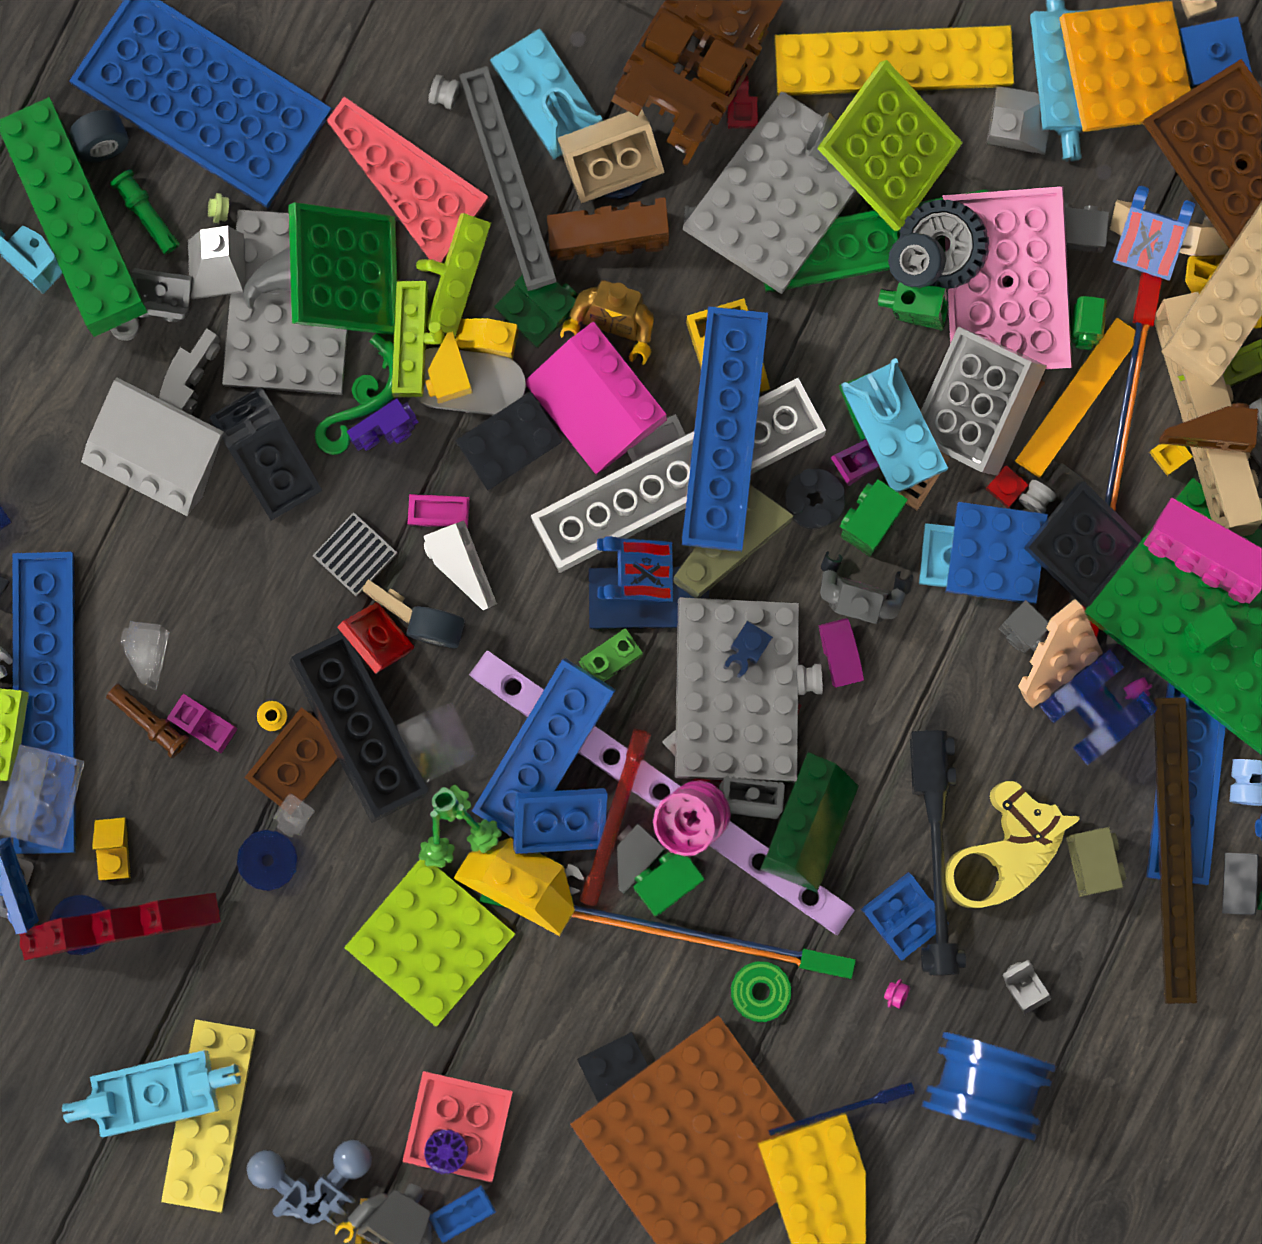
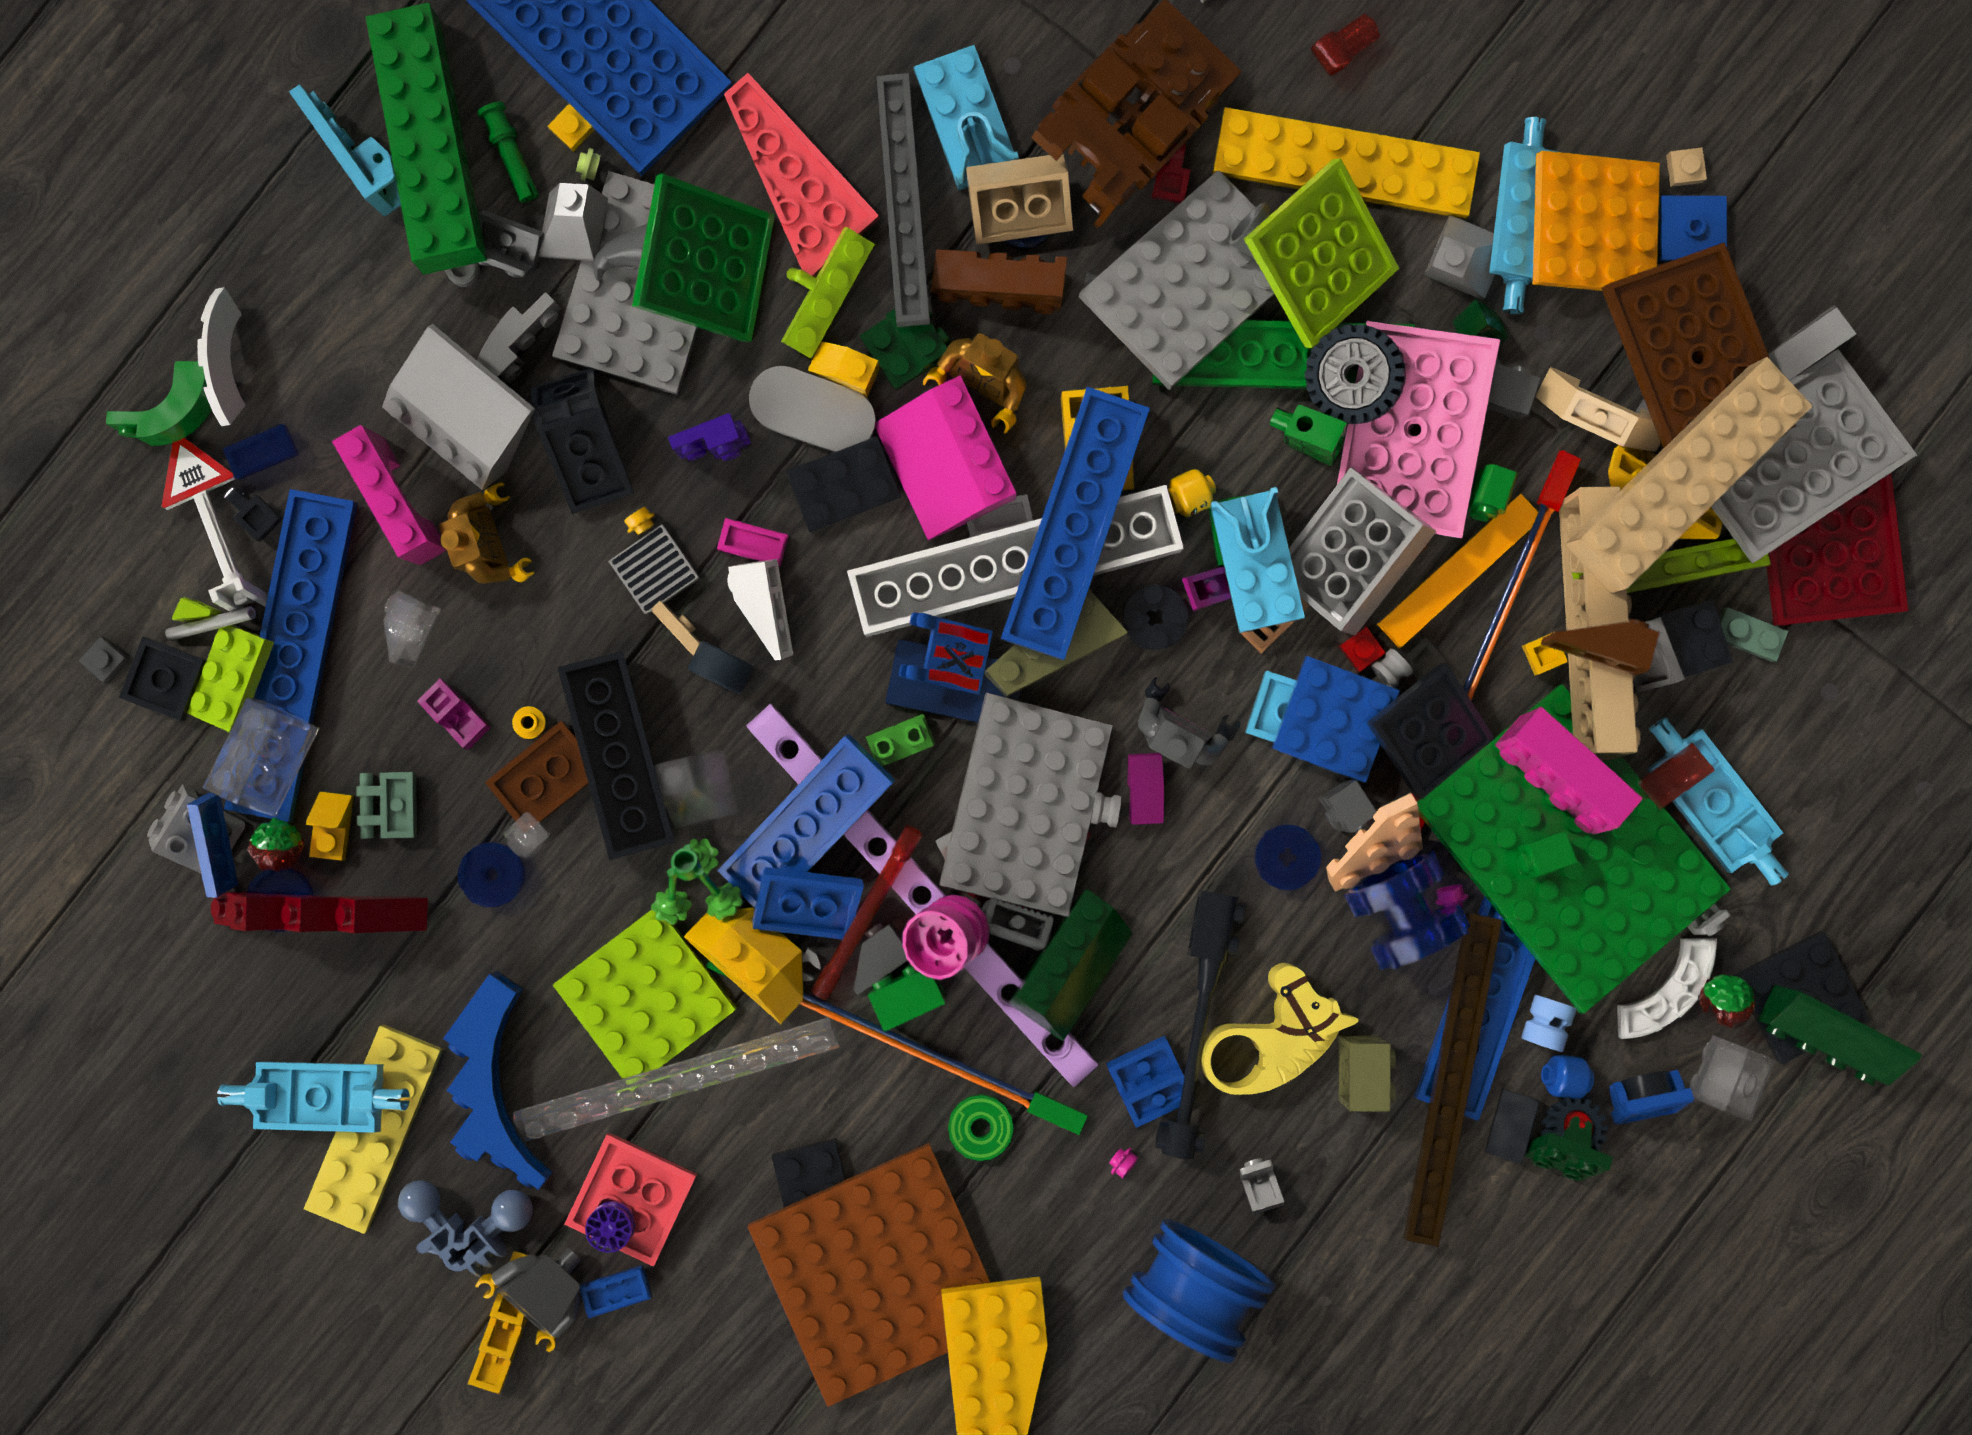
camera: 10 degrees right, 5 degrees up
black wheel [70,110,129,162] -> none
reddish brown pin [106,683,189,759] -> none
green plant [315,333,394,455] -> none
red tile [337,602,415,673] -> none
lime plate [392,281,445,397] -> none
yellow slope [425,331,472,404] -> none
light grey wheel [428,74,460,110] -> none
dark blue plate [723,621,773,678] -> none
clear blue piece [768,1082,915,1136] -> none
green brick [840,479,908,557] -> none
black wheel [888,233,946,288] -> none
flag [1113,186,1195,280] -> none
none -> piece [247,818,304,872]
none -> dark pink arch [332,425,447,565]
none -> sand green plate [356,772,417,839]
none -> pearl gold torso [439,483,534,584]
none -> blue arch [443,971,553,1190]
none -> clear plate [513,1017,840,1142]
none -> yellow plate [548,104,594,152]
none -> yellow plate [624,506,655,535]
none -> yellow head [1168,469,1216,517]
none -> clear blue plate [1254,824,1321,890]
none -> dark green panel [1453,299,1509,346]

